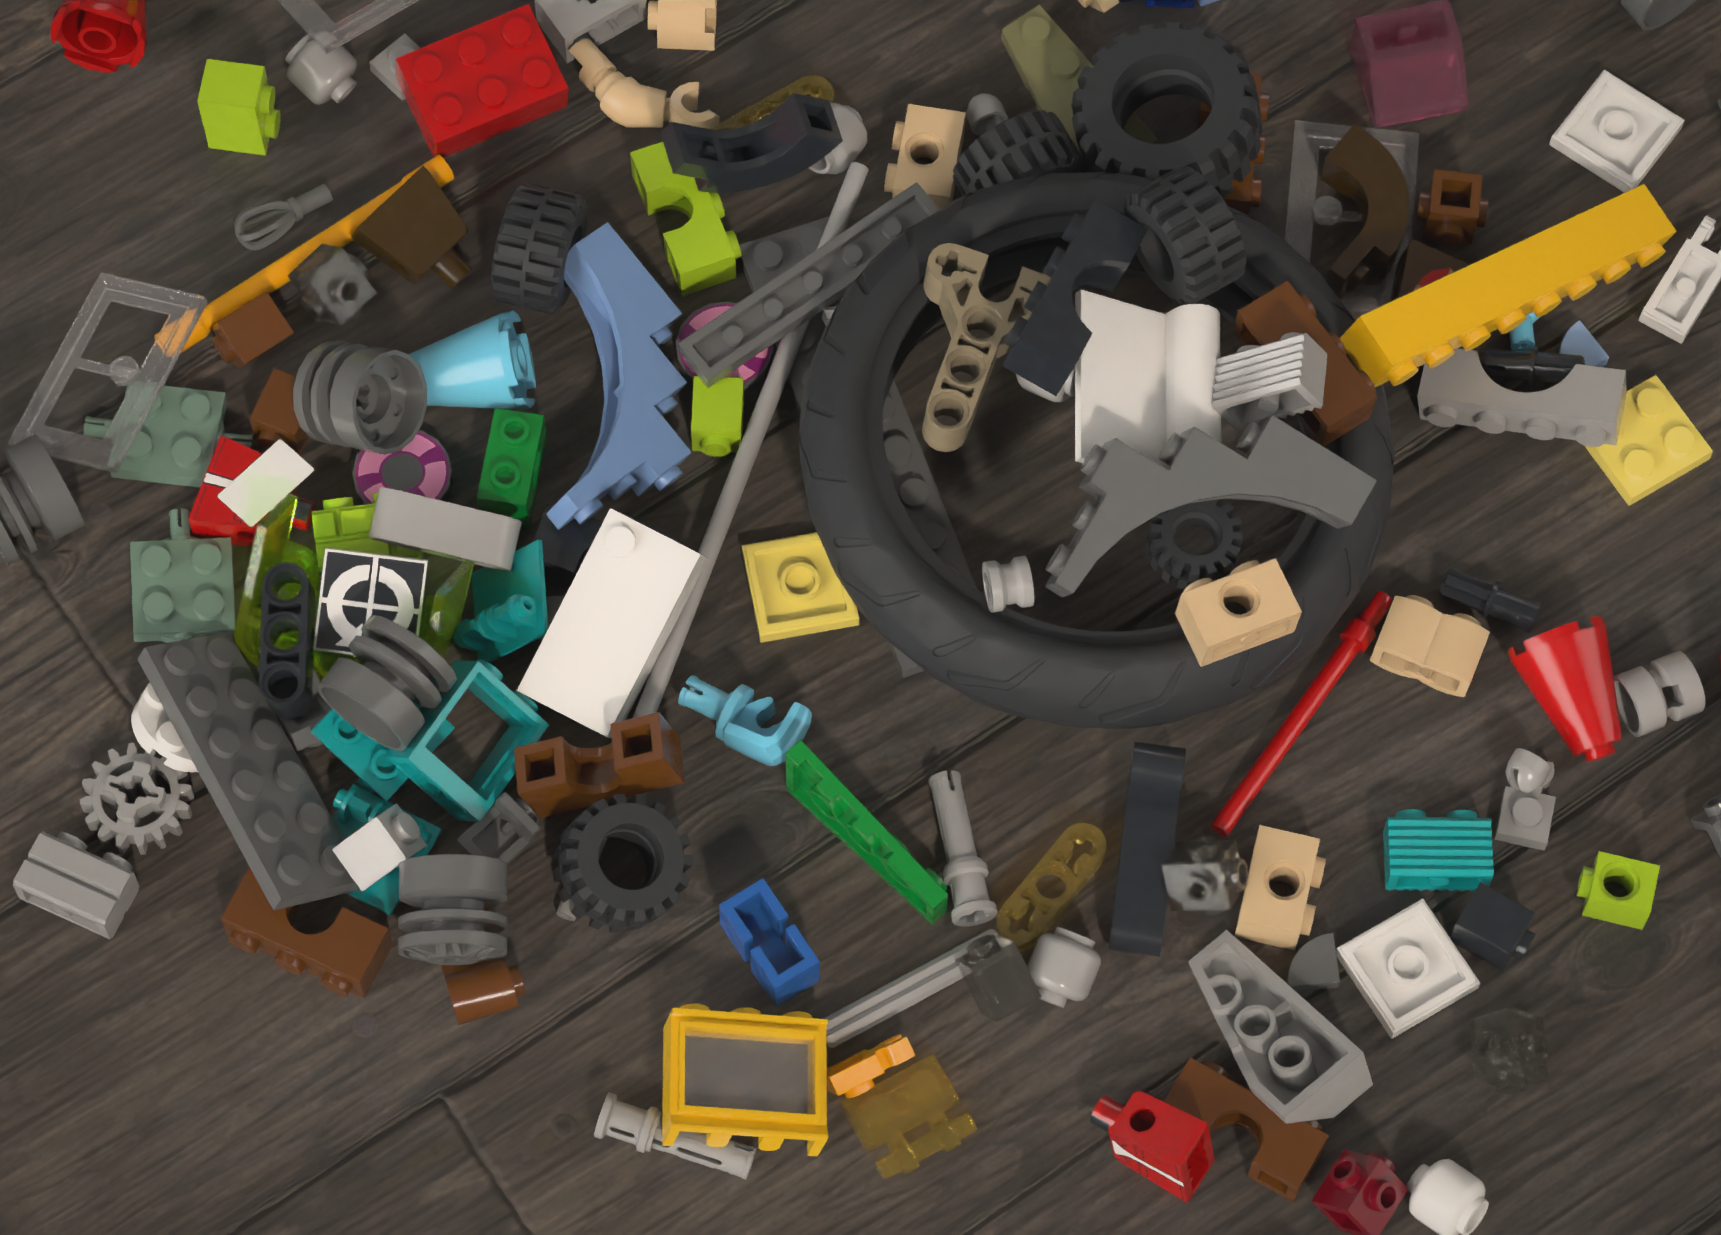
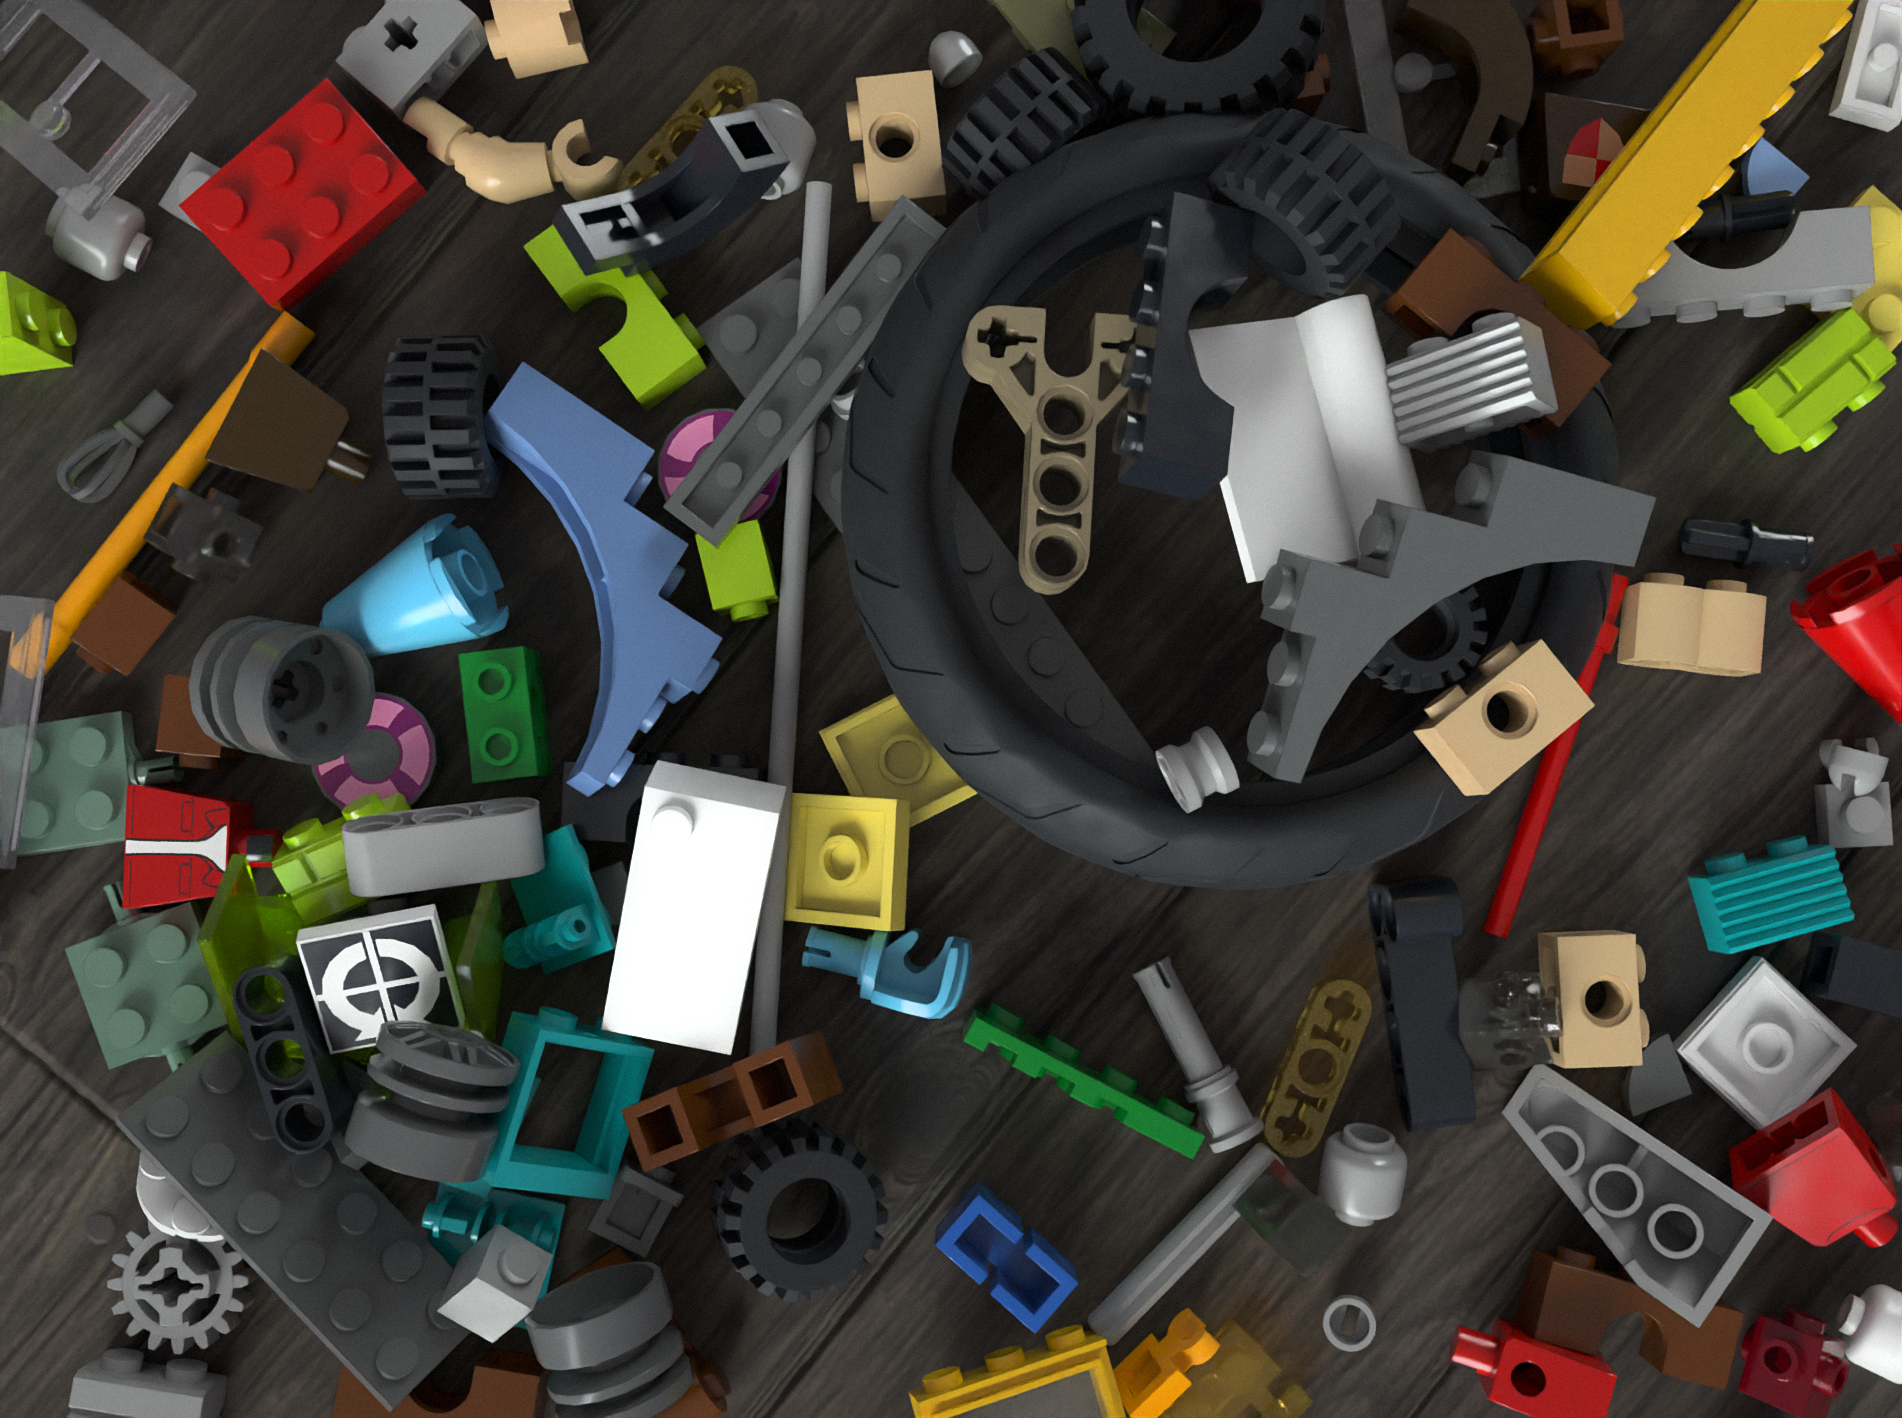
camera: 15 degrees left, 20 degrees up
white sticker [218,439,314,527] -> none
none -> light yellow plate [784,793,911,931]
none -> light grey hinge [1323,1295,1376,1352]
none -> red torso [1728,1087,1898,1248]
none -> lime brick [1729,307,1897,455]

